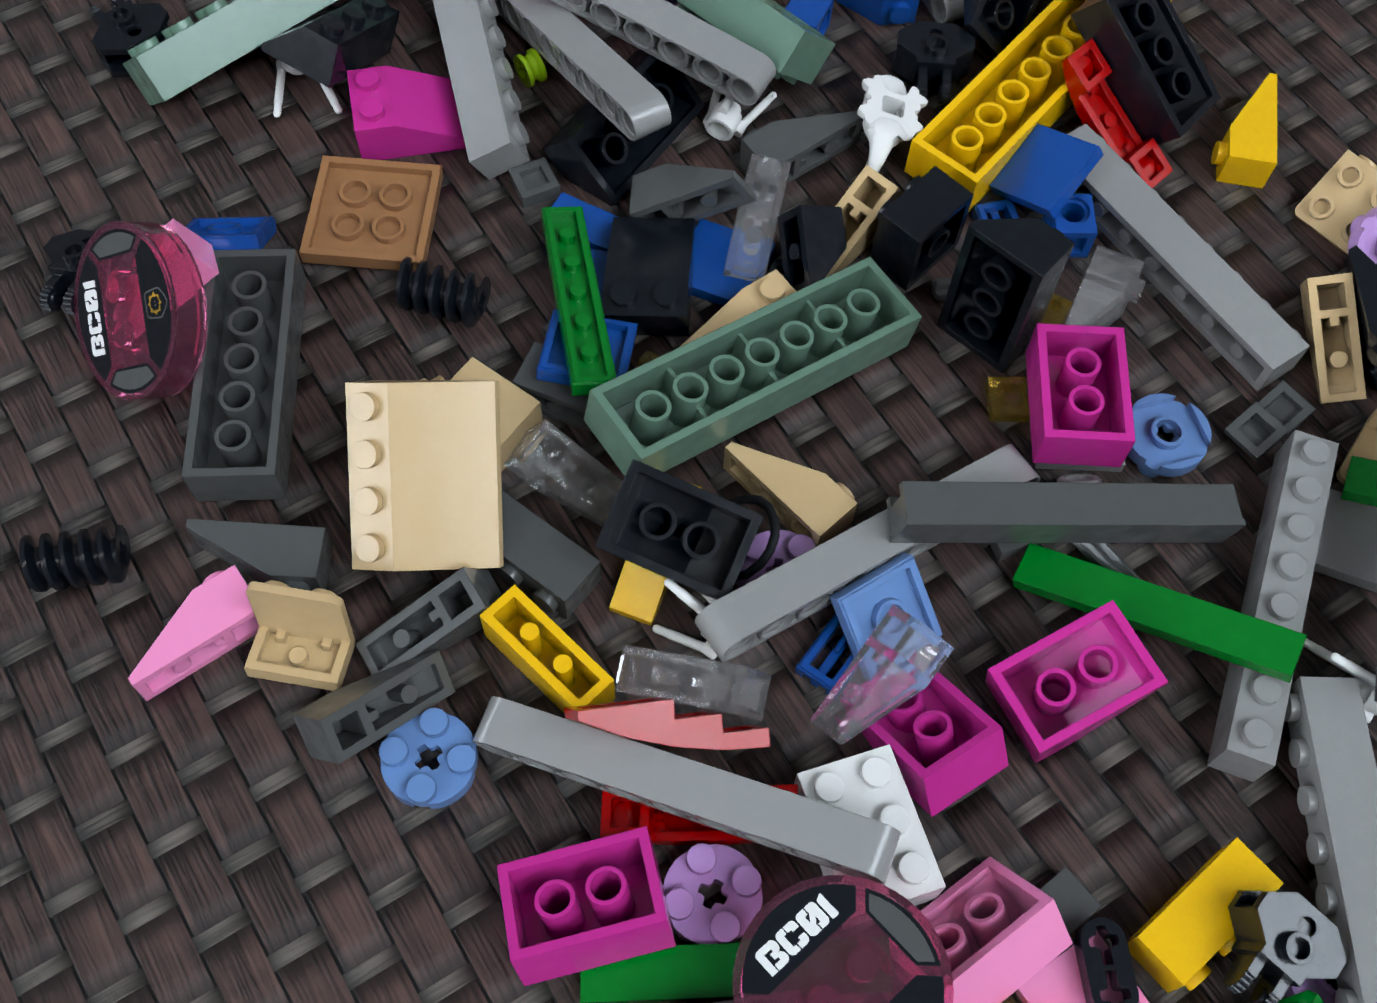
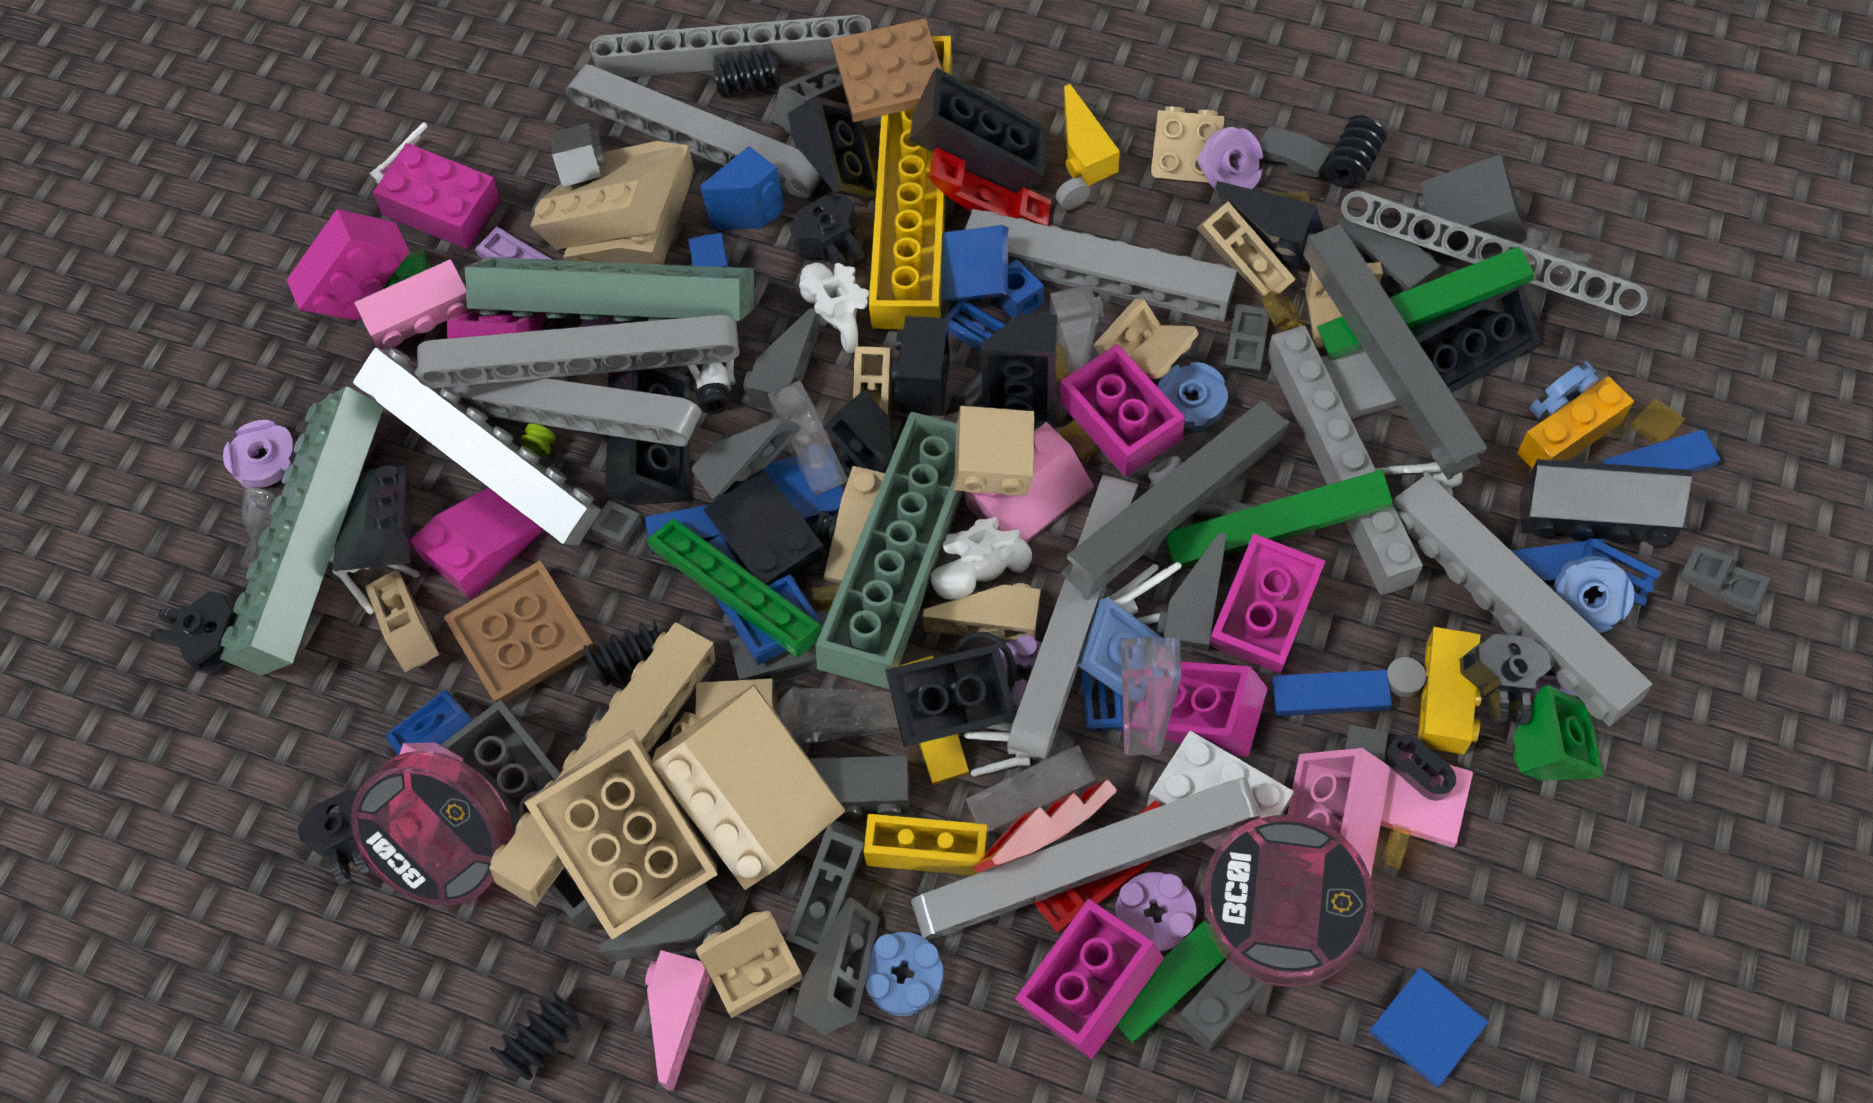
camera: 30 degrees left, 0 degrees up
none -> tan slope [365,569,439,672]
none -> tan brick [490,622,716,907]
none -> tan slope [524,730,718,940]
none -> black bush [696,383,730,414]
none -> black bush [815,510,838,545]
none -> white animal [930,517,1032,600]
none -> tan piece [954,406,1034,496]
none -> bright pink slope [965,422,1094,543]
none -> light grey tile [1056,178,1090,210]
none -> tan bracket [1093,299,1199,379]
none -> white plant [1108,562,1181,625]
none -> dark grey slope [1157,533,1227,650]
none -> clear yellow tile [1261,290,1303,331]
none -> blue tile [1270,670,1392,716]
none -> light grey tile [1387,657,1426,697]

